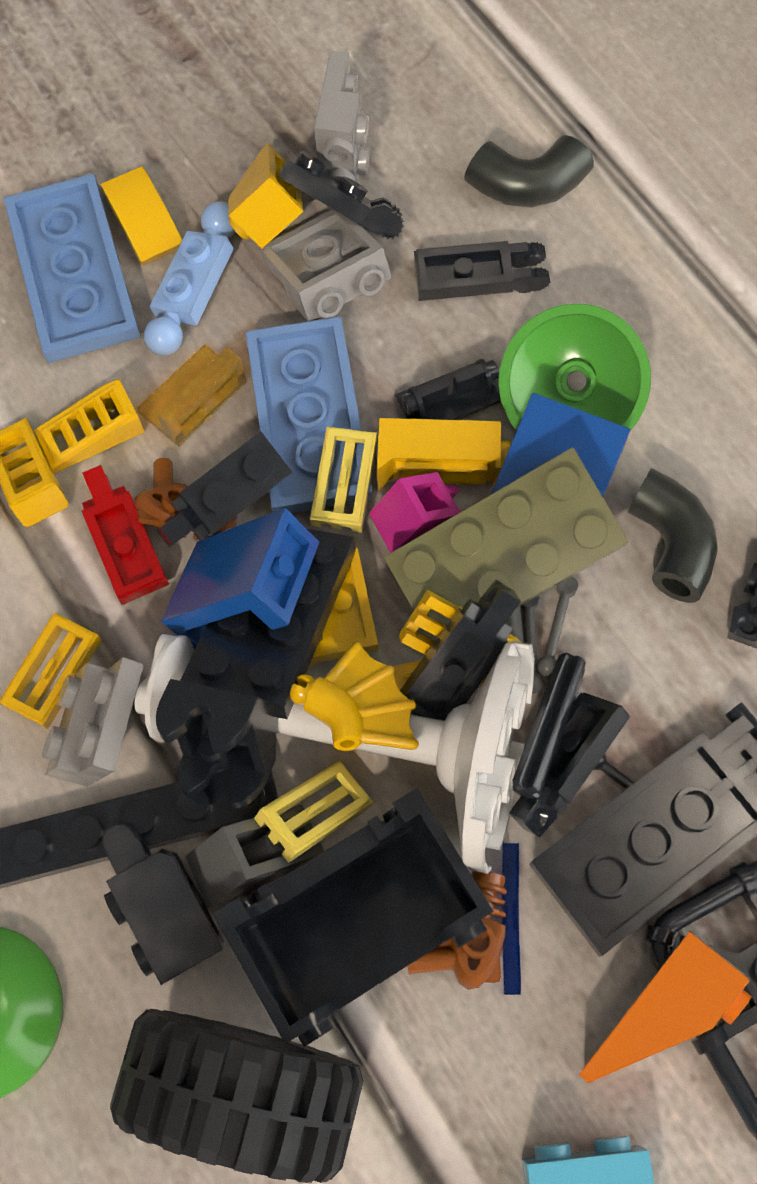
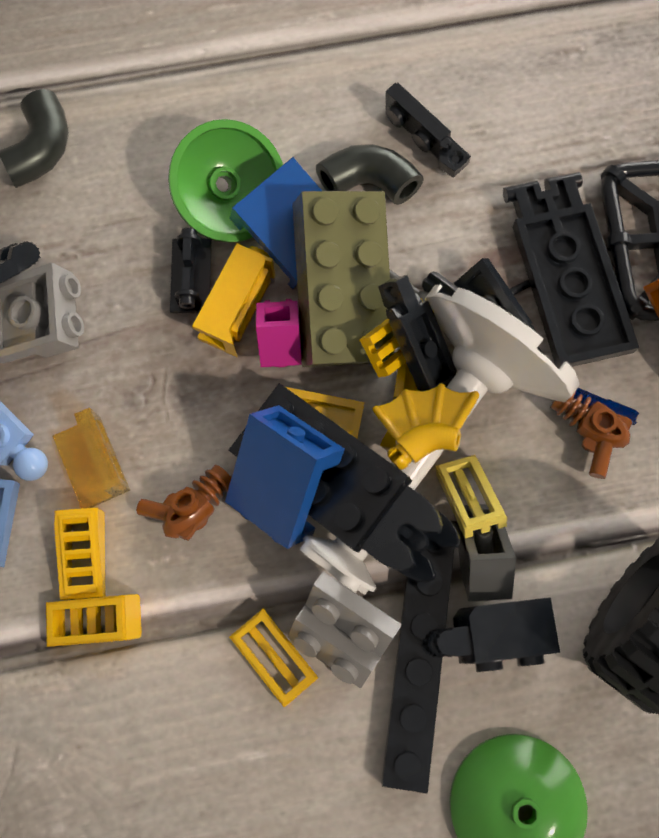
camera: 70 degrees left, 5 degrees up
red hinge [81,465,169,605] -> none
black hinge [157,431,292,548] -> none
black windscreen [212,787,494,1047] -> none
medium blue plate [245,317,373,513] -> none
light yellow tile [310,426,377,533] -> none
black hinge [414,241,551,301] -> none

